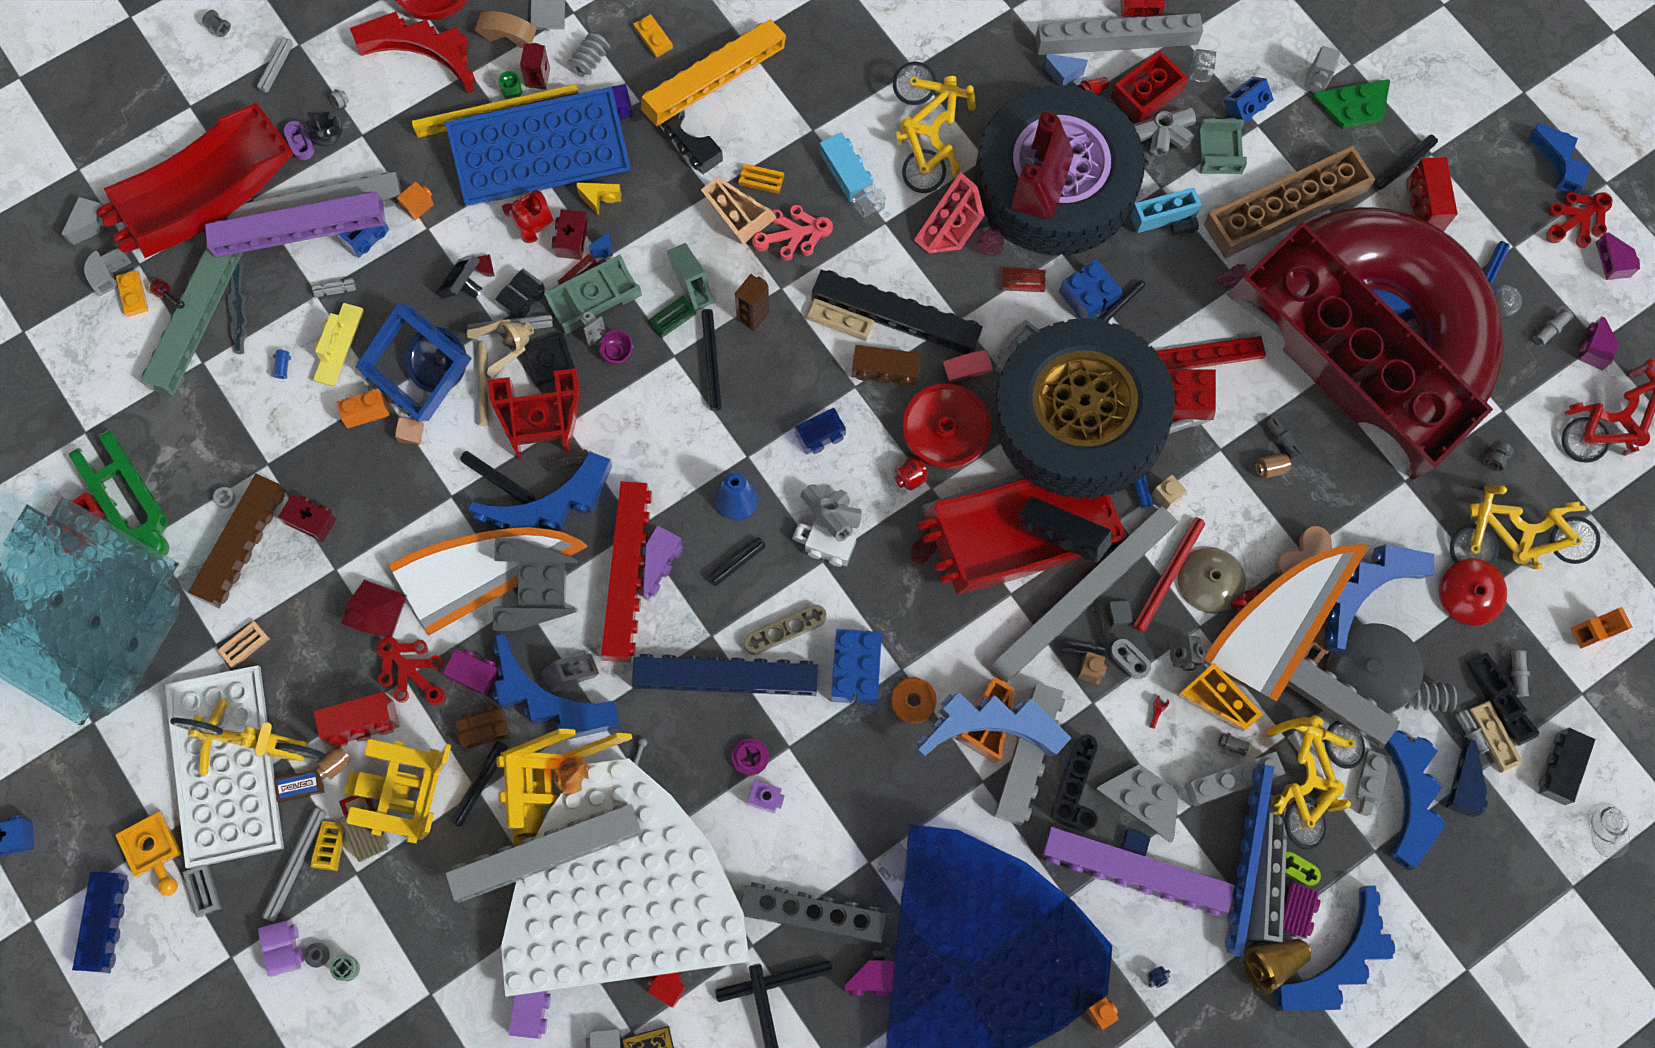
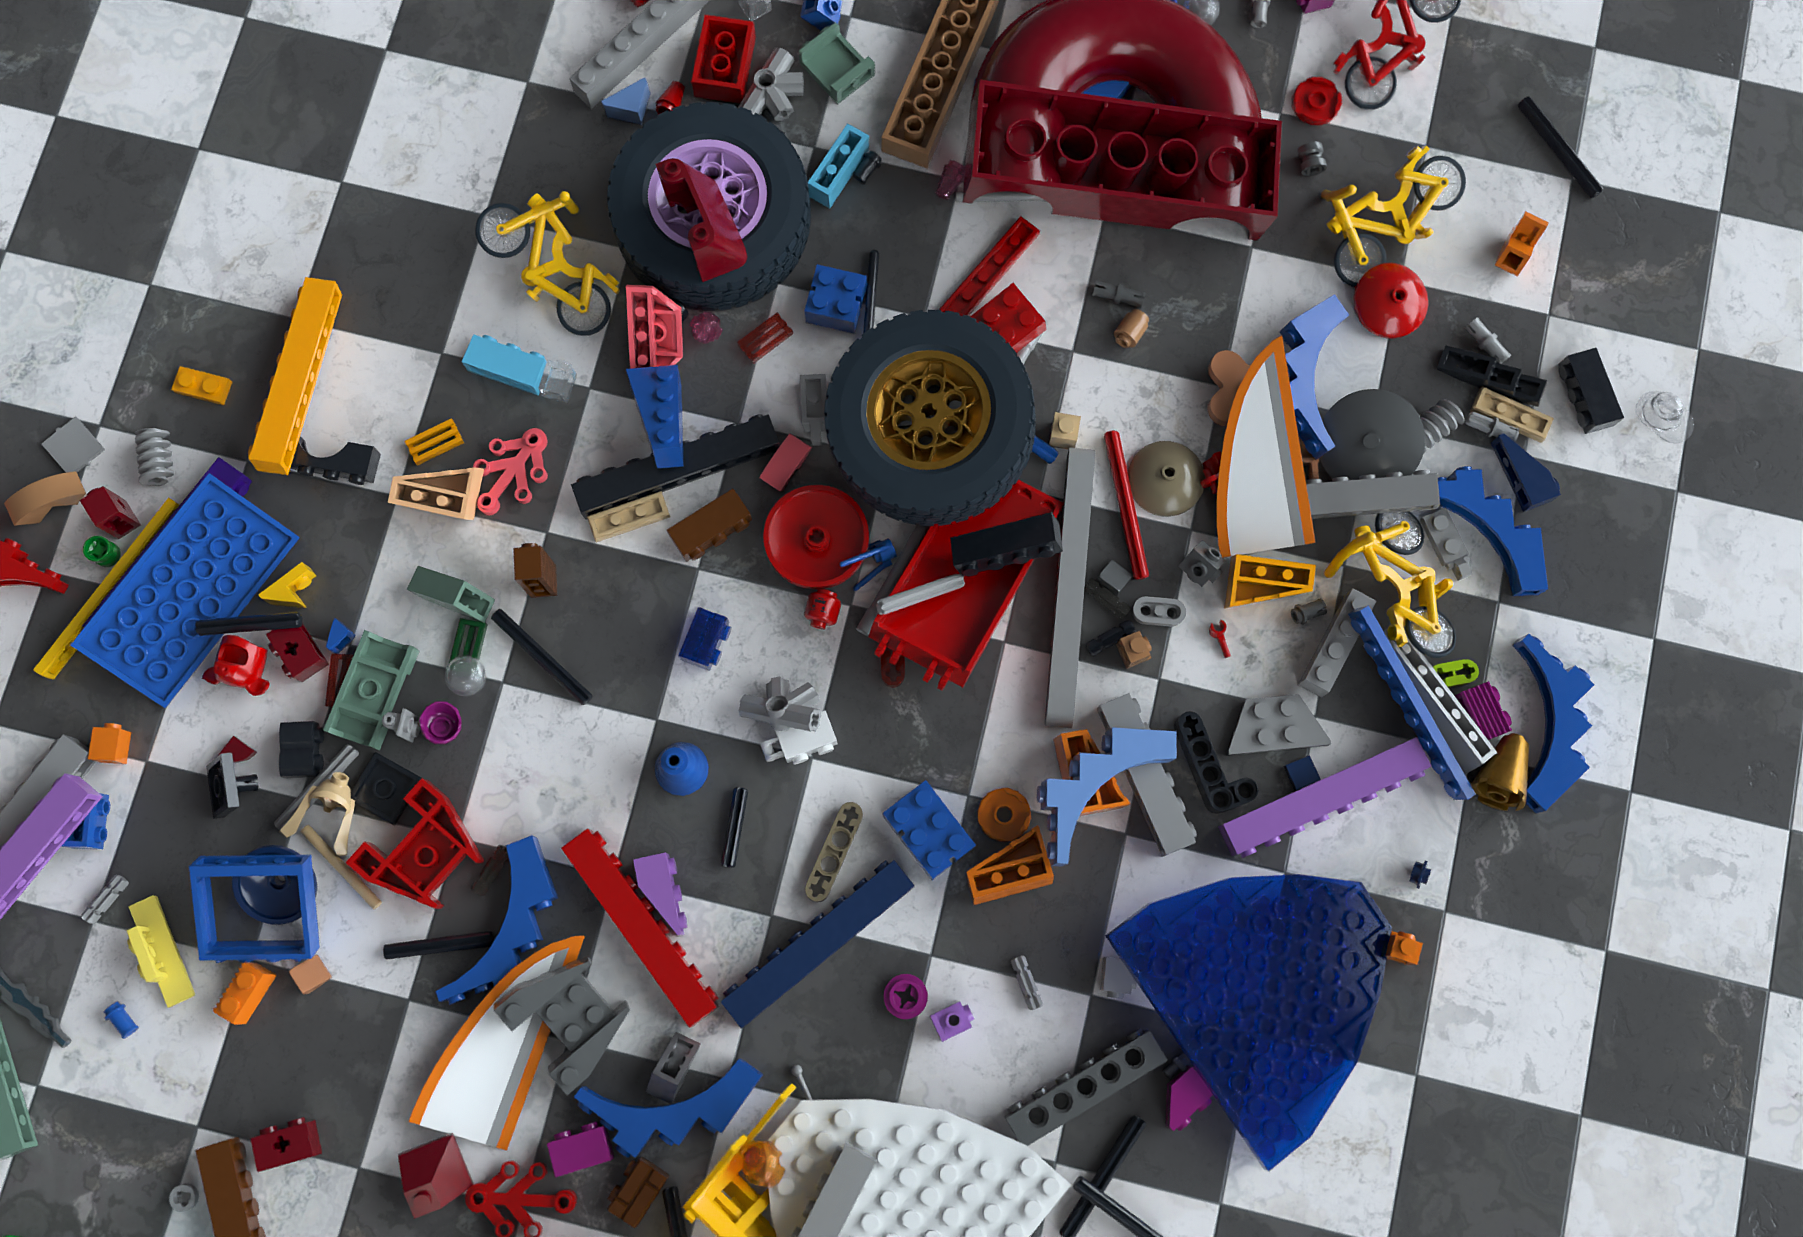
camera: 40 degrees left, 5 degrees up
none -> black axle [195,612,303,636]
none -> clear hair [445,655,486,697]
none -> blue wedge [626,365,684,468]
none -> blue plant [840,538,897,591]
none -> light grey axle [876,574,965,614]
none -> orange wedge [966,825,1054,905]
none -> light grey axle [1011,956,1043,1010]
none -> red tile [1292,77,1342,126]

